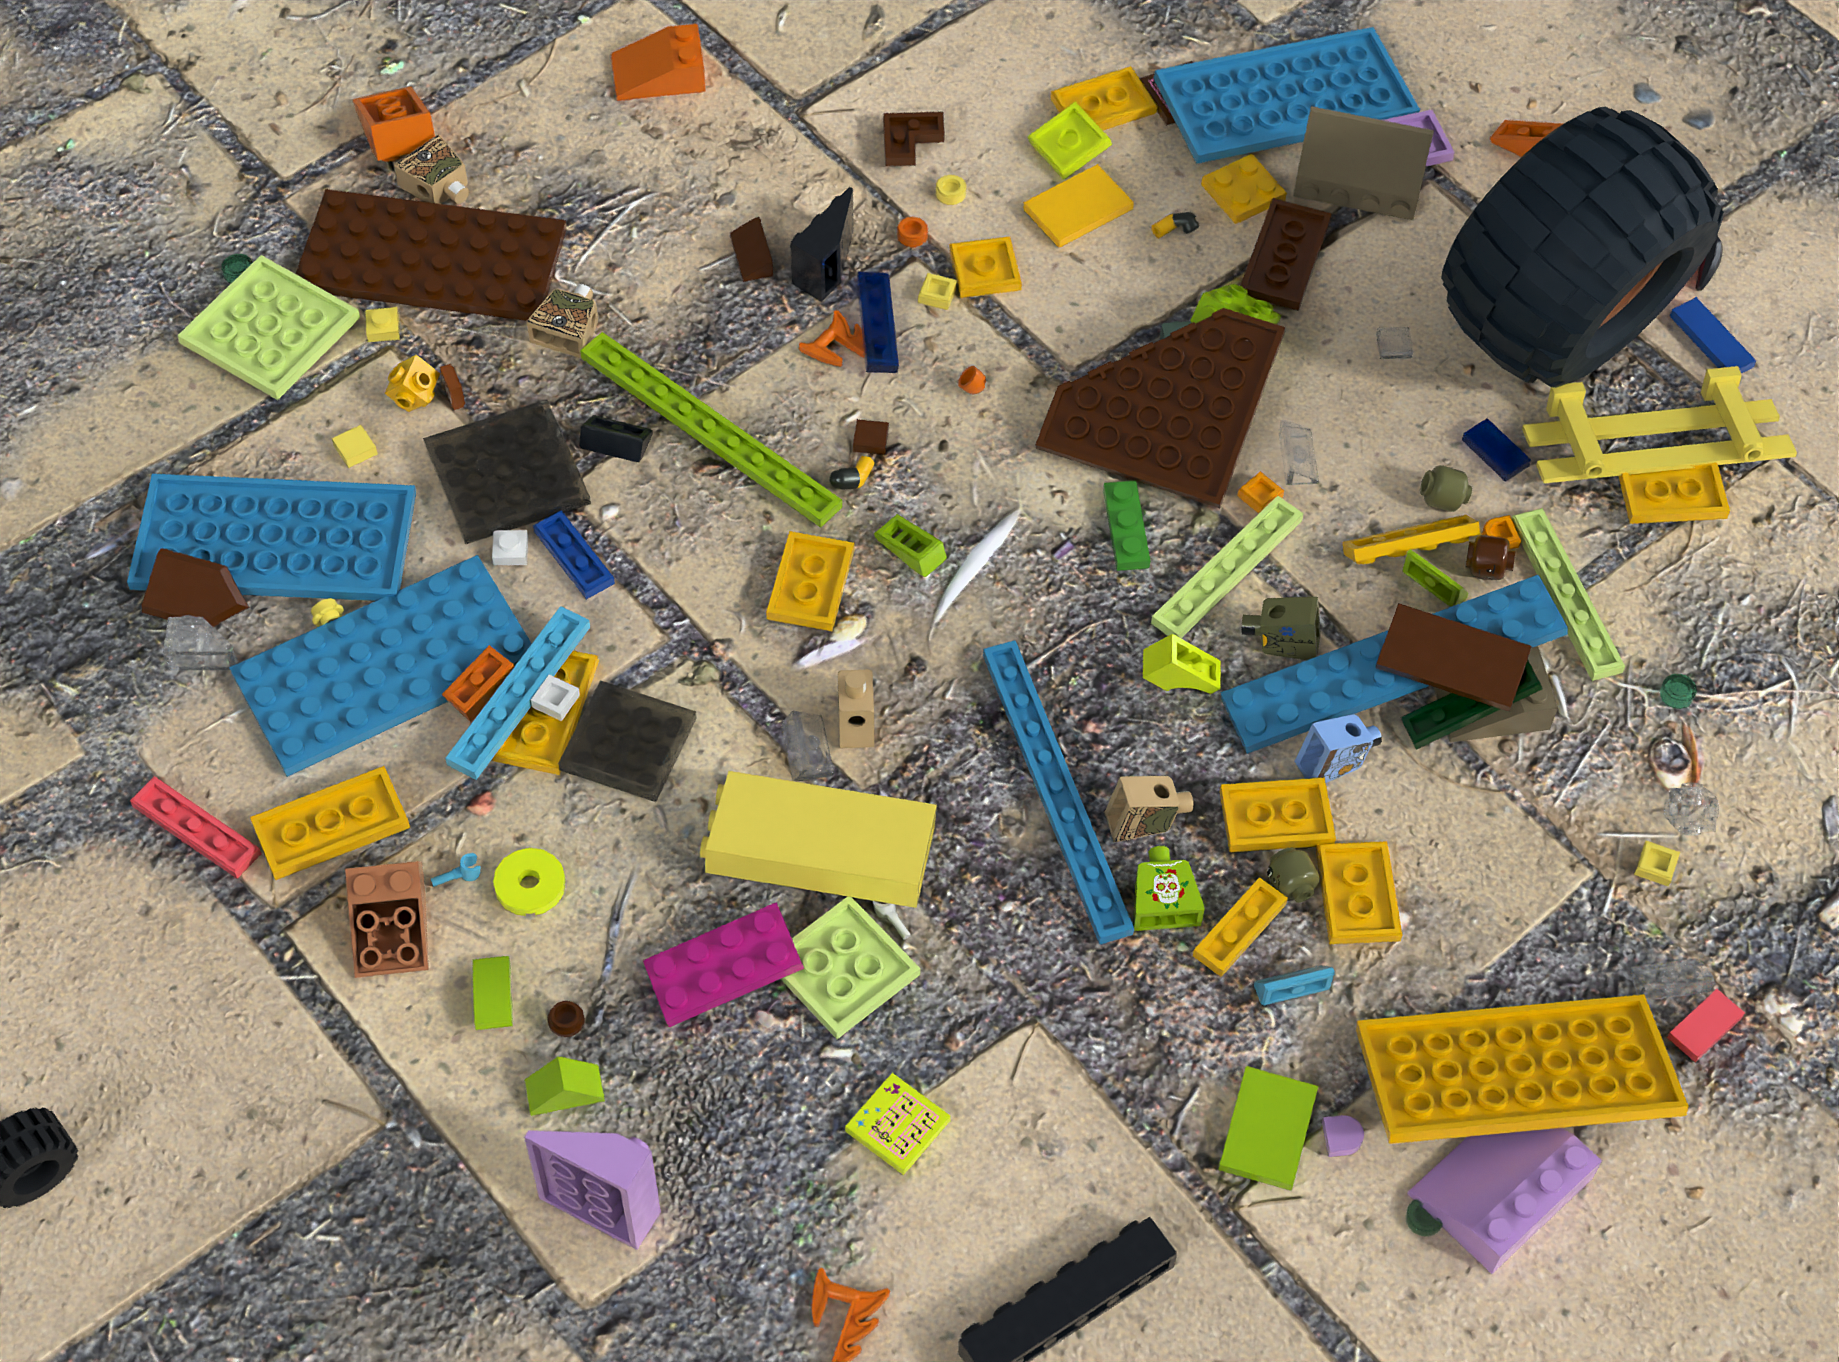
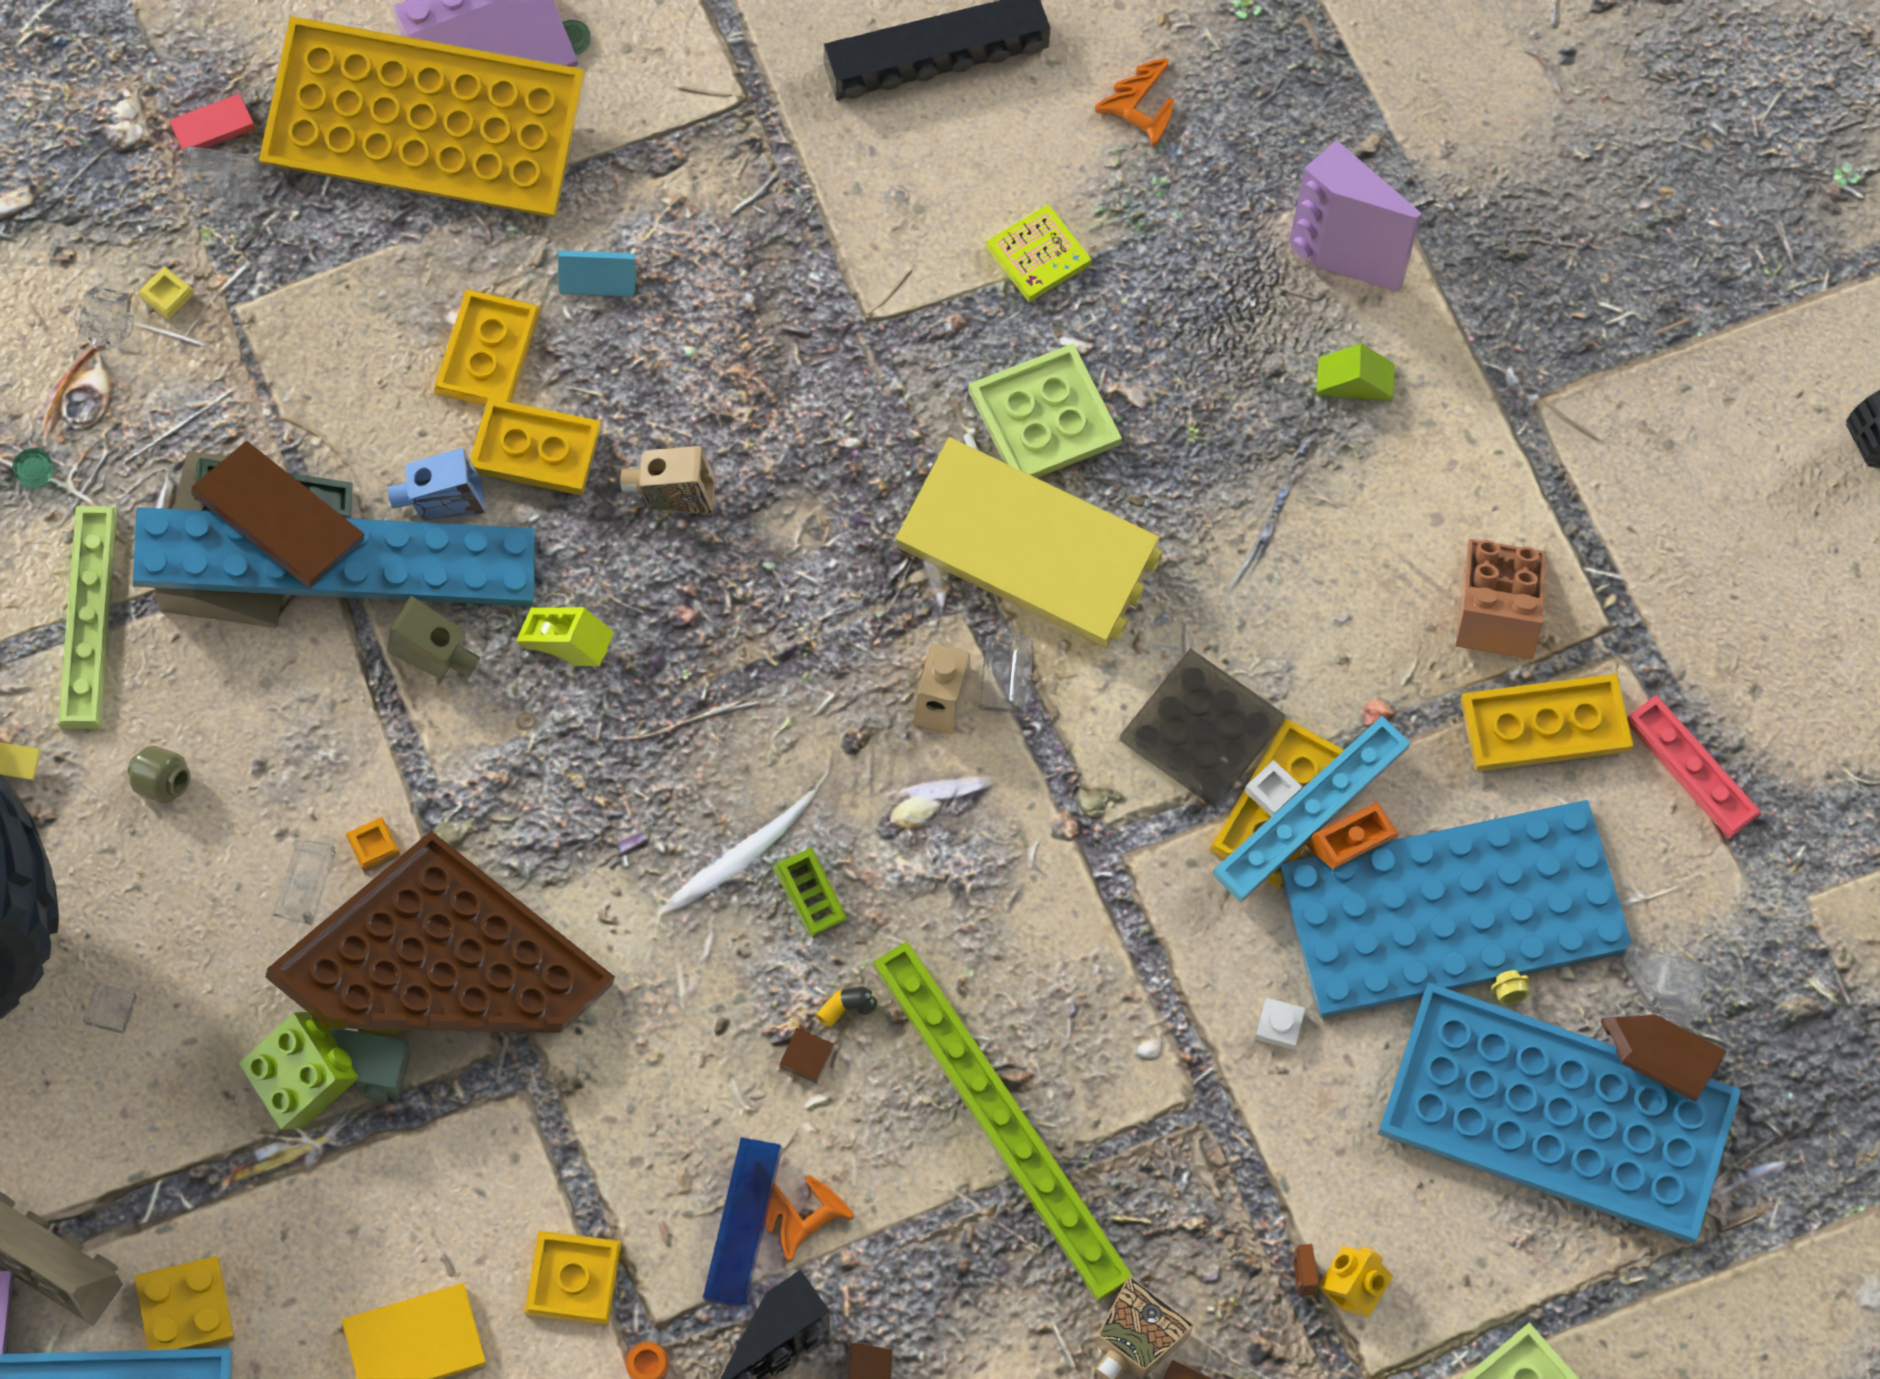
camera: 165 degrees left, 10 degrees up
light yellow tile [332,425,378,468] -> none
clear smoke plate [423,399,591,545] -> none
medium azure hand [431,853,481,887] -> none
lime slope [473,956,513,1030] -> none
neon yellow tile [493,848,565,916] -> none
blue tile [533,510,615,599] -> none
reddish brown plate [547,1001,585,1037] -> none
black slope [579,415,653,462] -> none
dark pink plate [643,902,804,1027] -> none
yellow plate [766,531,854,631] -> none
light yellow tile [918,273,957,310] -> none
orange hinge [958,366,986,395] -> none
dark azure plate [983,640,1134,945] -> none
bright green plate [1103,481,1151,571] -> none
lime torso [1133,846,1205,931] -> none
arm [1151,212,1199,238] -> none
yellowish green plate [1151,496,1304,638] -> none
yellow plate [1193,877,1288,977] -> none
lime tile [1218,1066,1318,1191] -> none
reddish brown plate [1240,198,1332,311] -> none
olive head [1267,848,1320,903] -> none
lavender tile [1322,1115,1364,1157] -> none
yellow plate [1342,515,1480,564] -> none
lime slope [1402,549,1469,607] -> none
clear blue tile [1462,418,1531,482] -> none
reddish brown head [1465,535,1516,580] -> none
light orange tile [1482,515,1521,550] -> none

